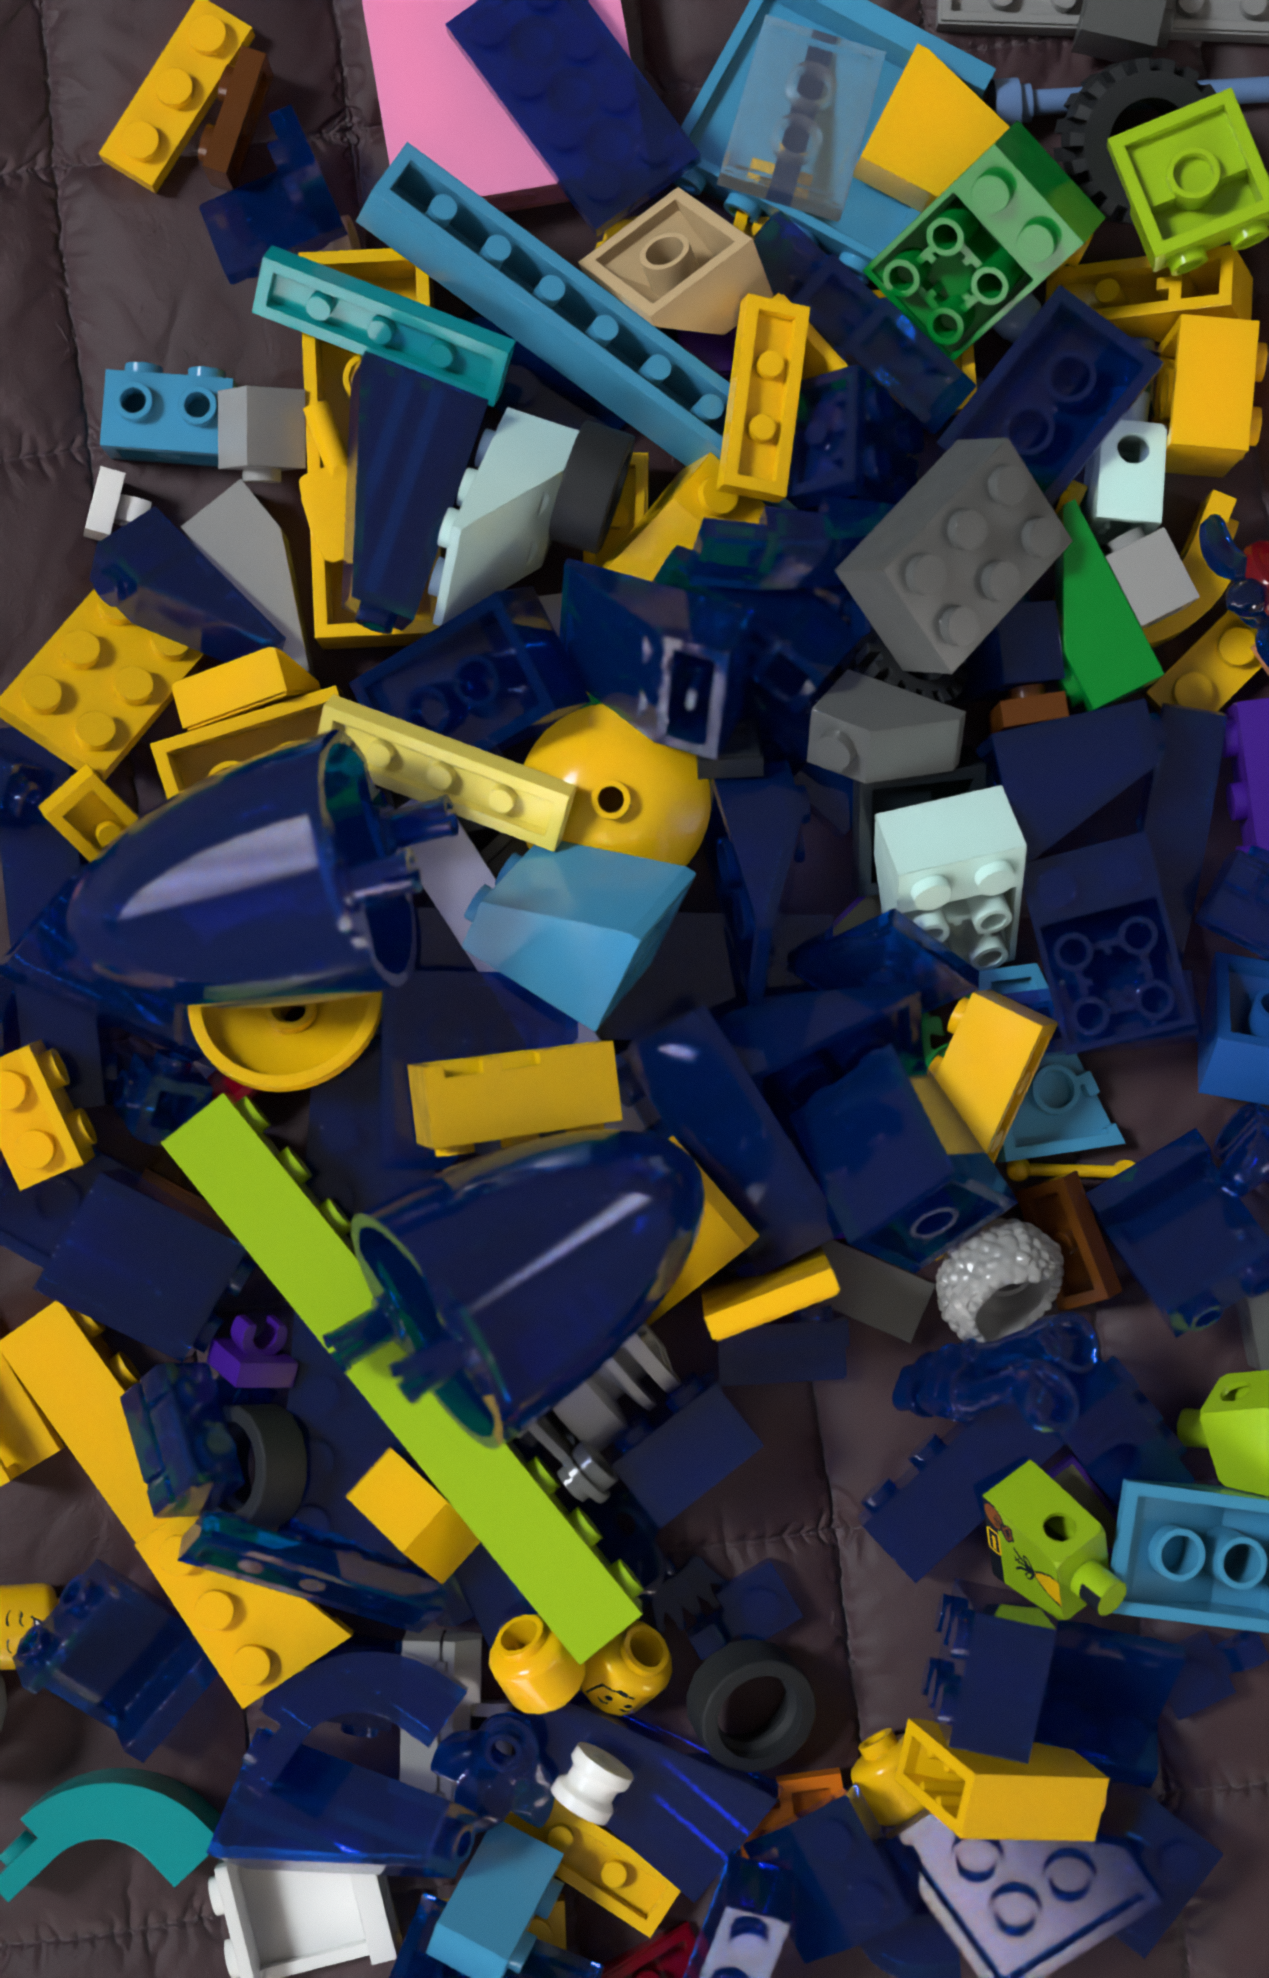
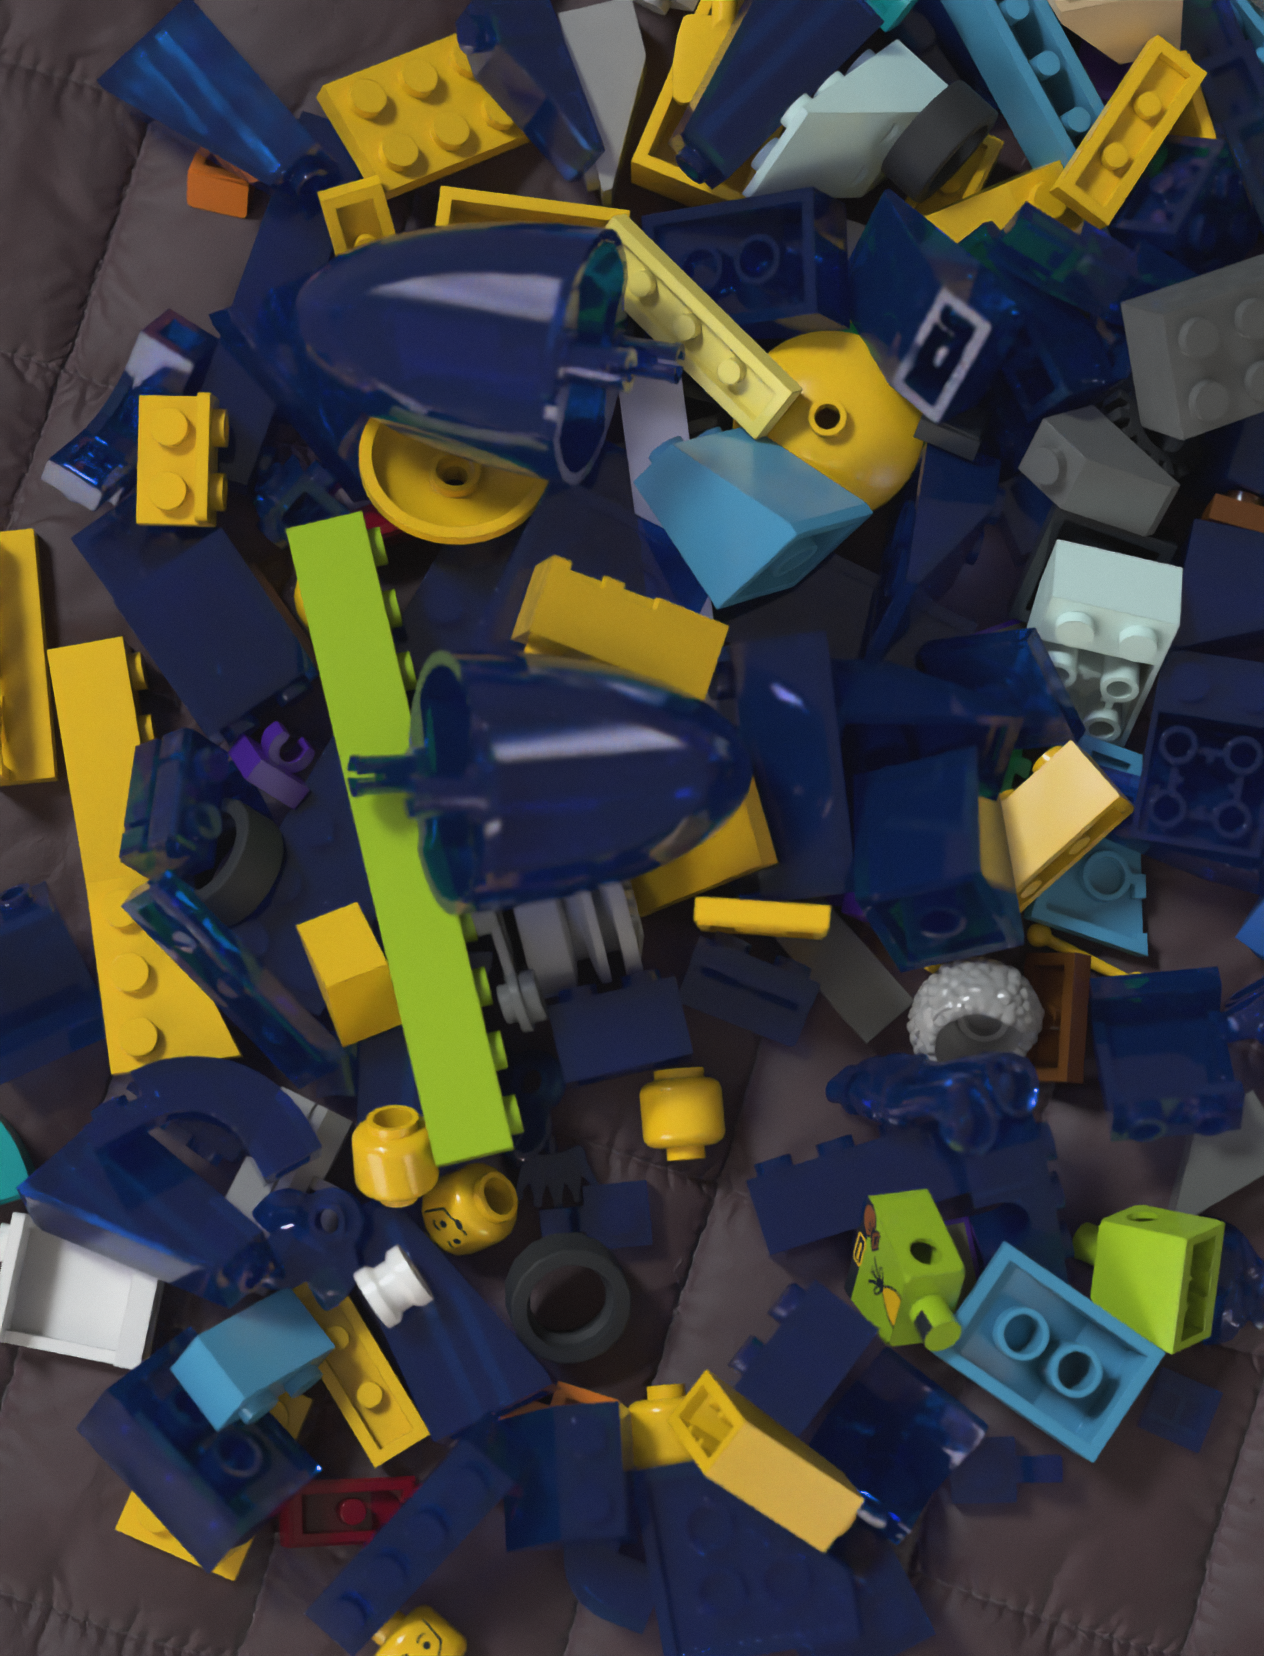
camera: 25 degrees right, 5 degrees down
yellow slope [172,647,321,731] -> none
none -> yellow head [639,1067,725,1161]

